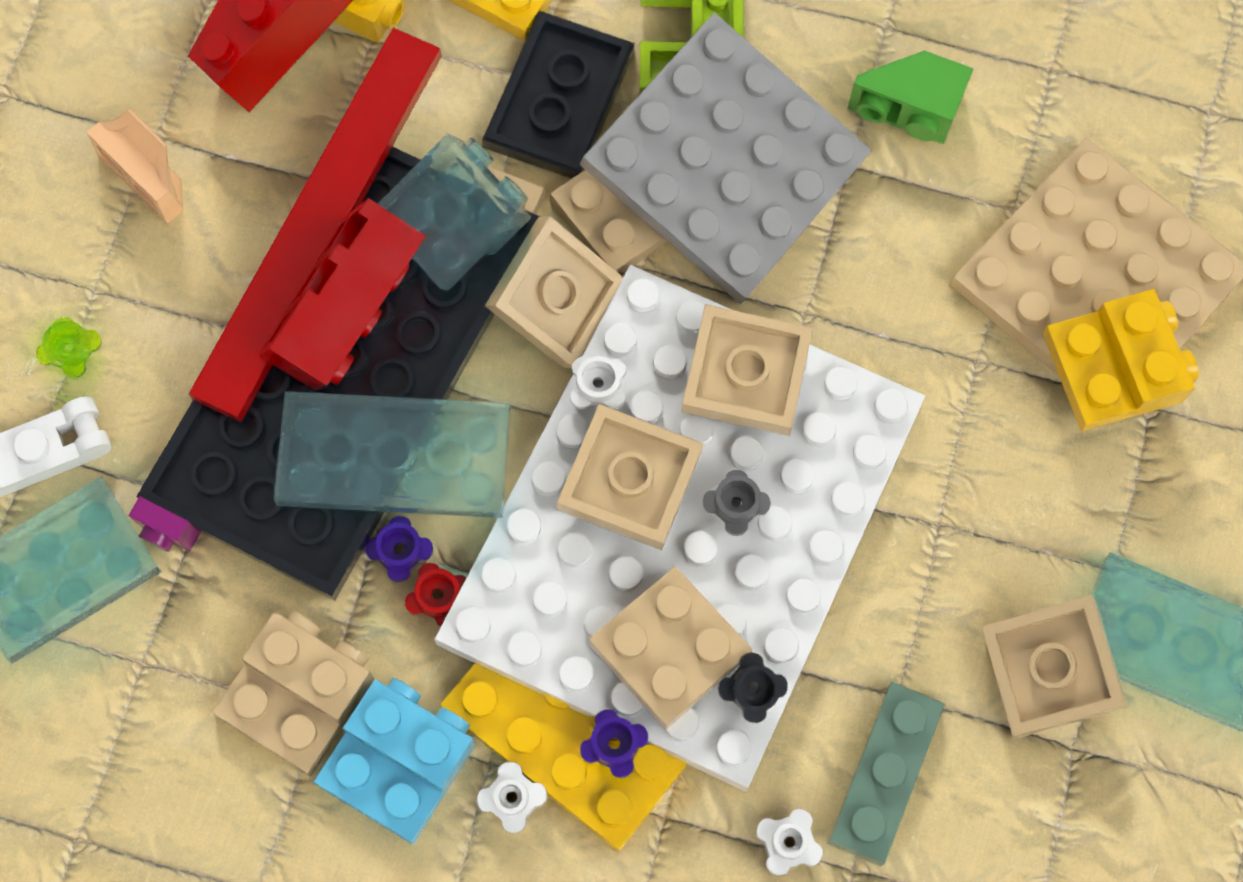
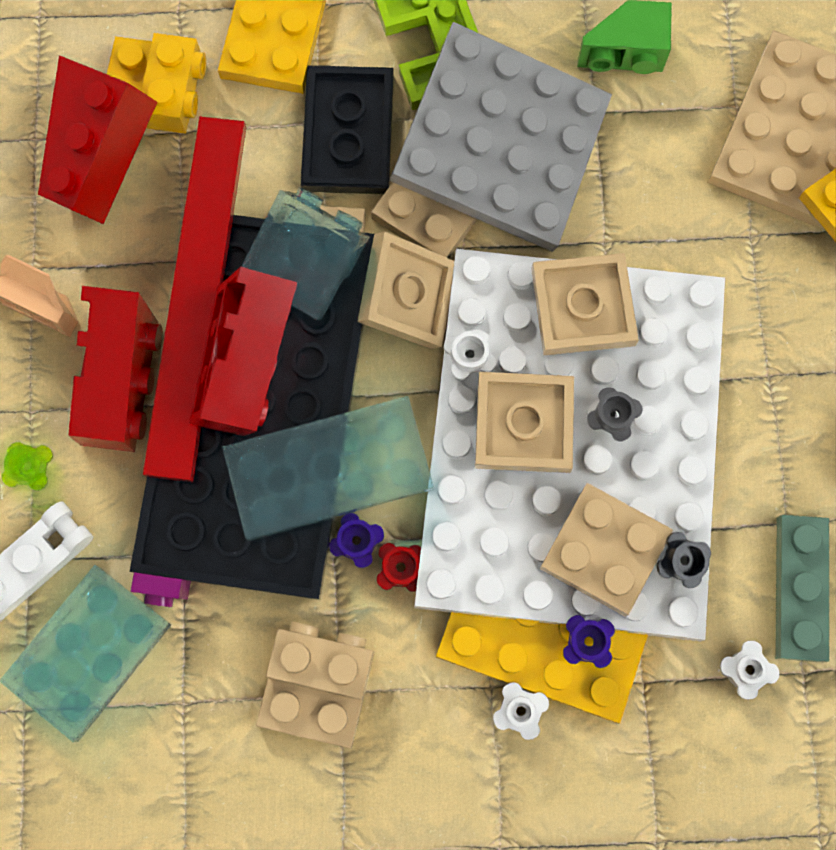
camera: 15 degrees left, 5 degrees up
medium azure plate [314,678,475,846] -> none
none -> red wedge [68,286,163,452]

